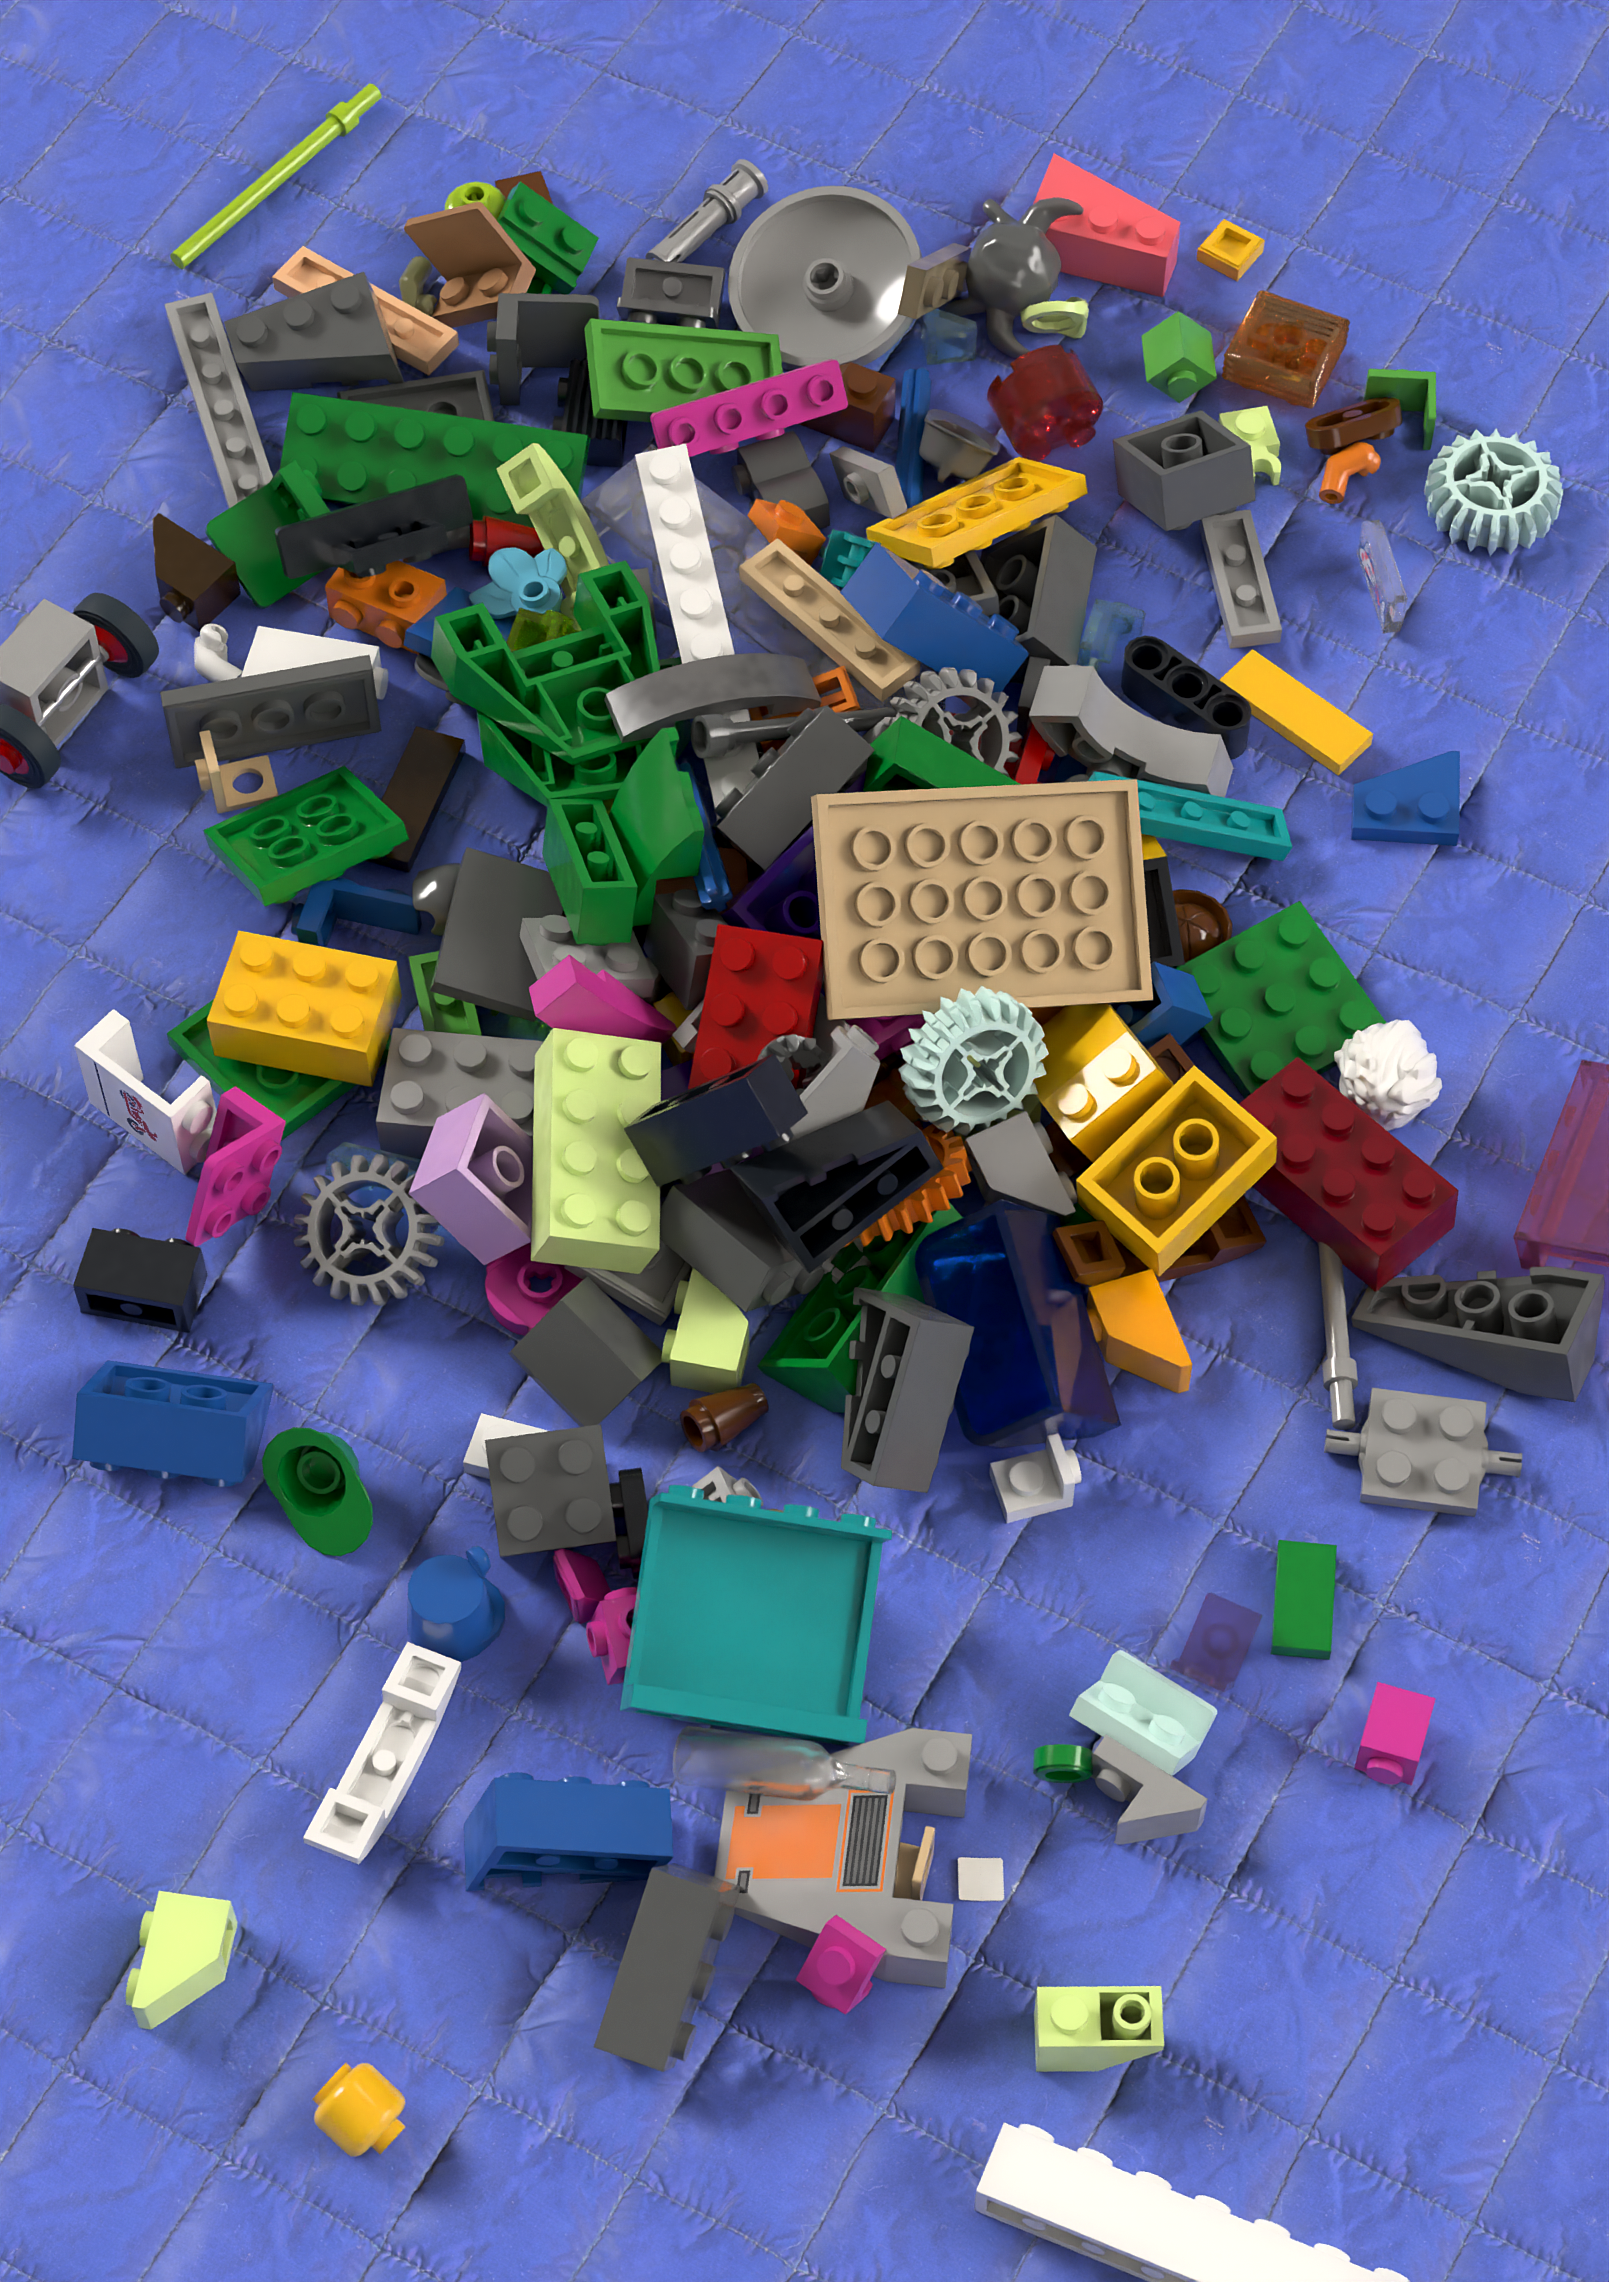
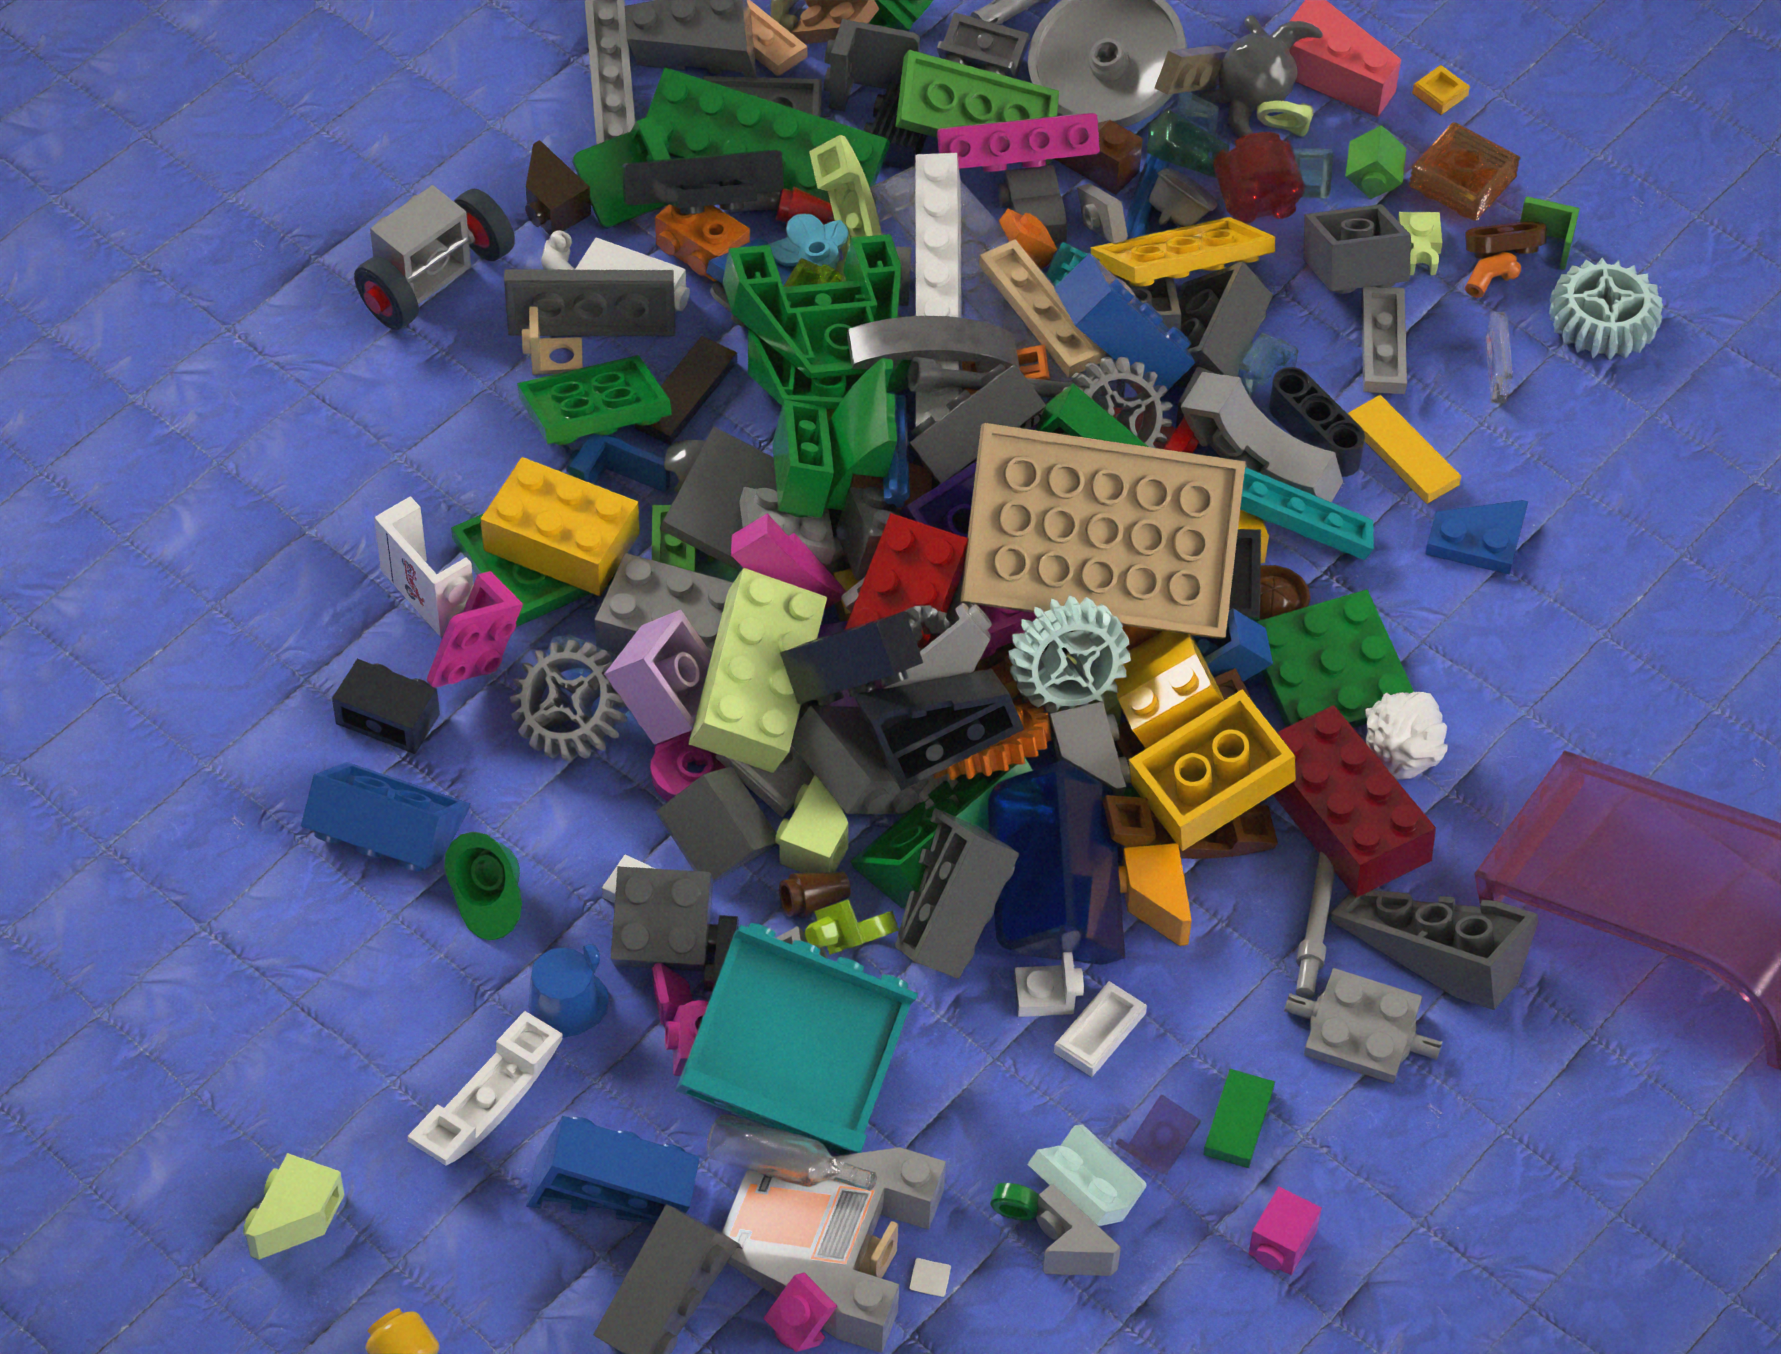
camera: 10 degrees right, 5 degrees down
none -> lime piece [805,899,899,955]
none -> white tile [1054,981,1147,1077]
none -> slope [1147,109,1229,180]
none -> clear light blue slope [1288,148,1333,198]

